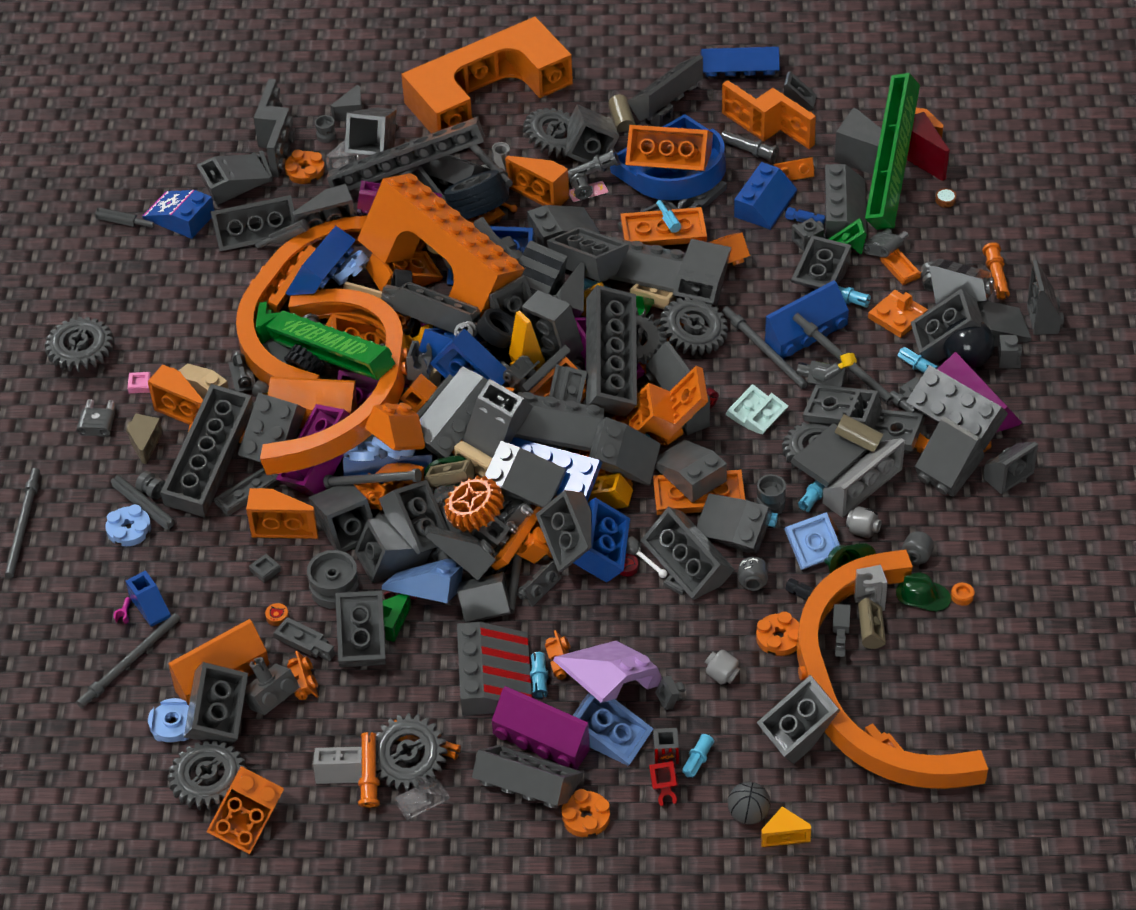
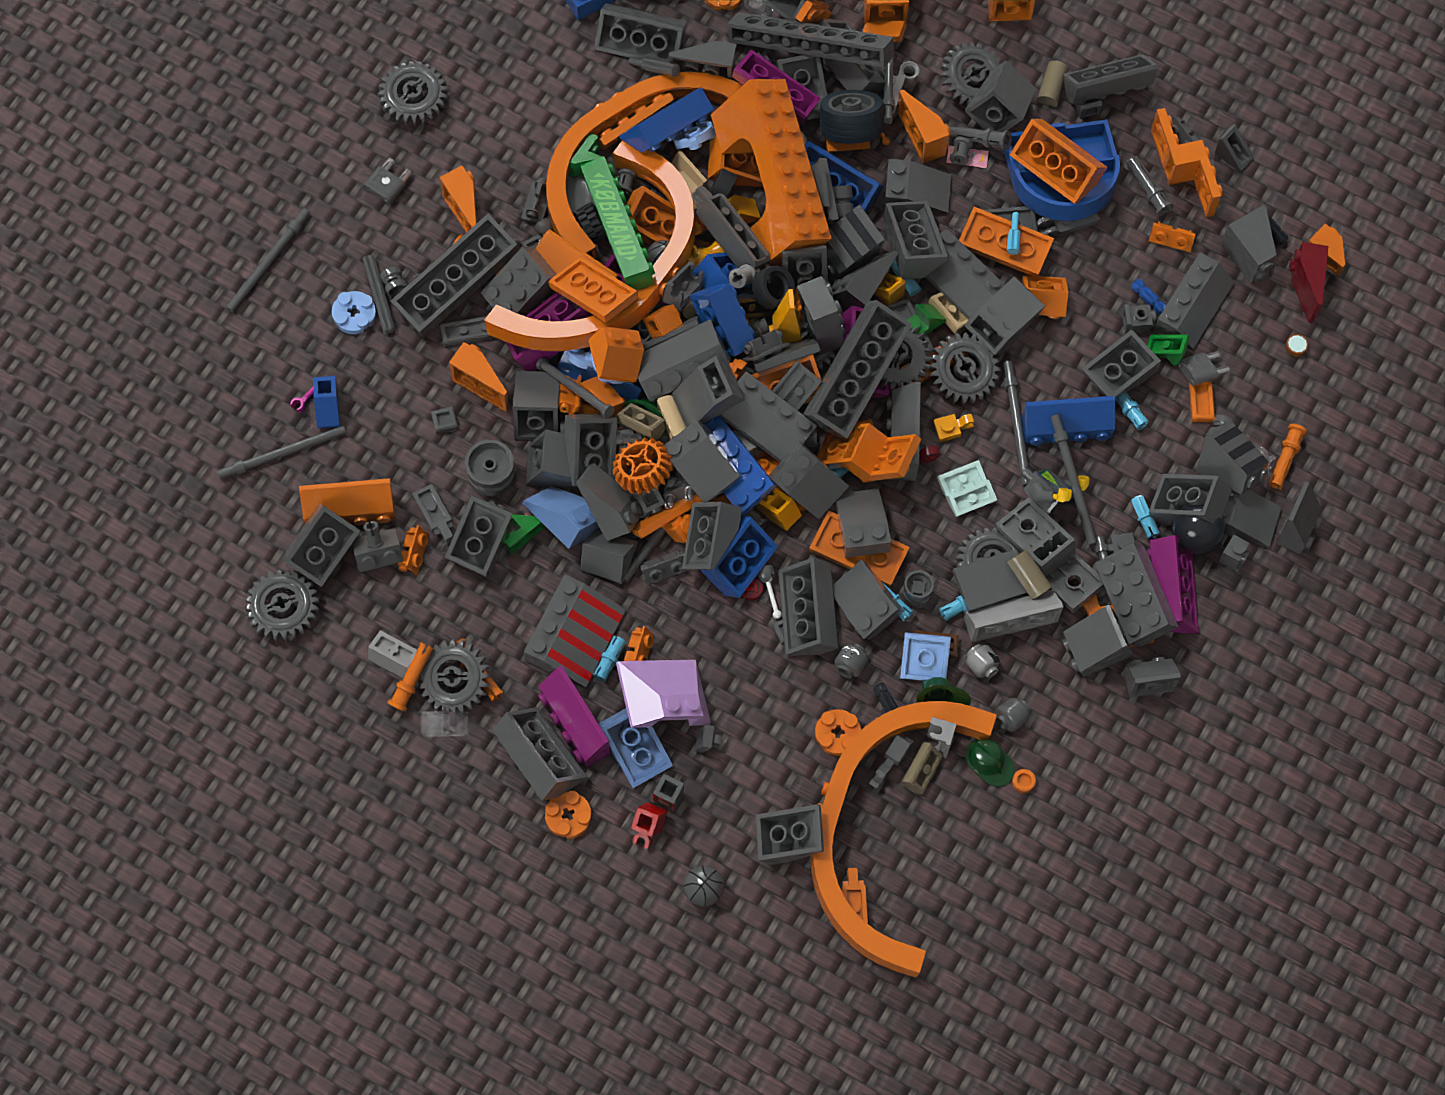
camera: 25 degrees right, 20 degrees up
dark tan slope [126,414,163,464] -> none
bright pink tile [127,372,151,393] -> none
light blue plate [148,698,189,743] -> none
tan slope [178,364,229,400] -> none
orange slope [206,766,284,854] -> none
orange tile [265,603,289,626] -> none
medium azure axle [682,734,714,778] -> none
blue slope [700,47,779,77] -> none
light grey head [705,650,741,684] -> none
blue slope [734,162,797,230] -> none
light orange slope [761,807,811,847] -> none
green brick [865,73,920,230] -> none
orange hinge [868,290,928,338] -> none
none -> orange plate [548,256,639,322]
none -> orange hinge [795,0,833,23]
none -> light orange plate [933,414,974,442]

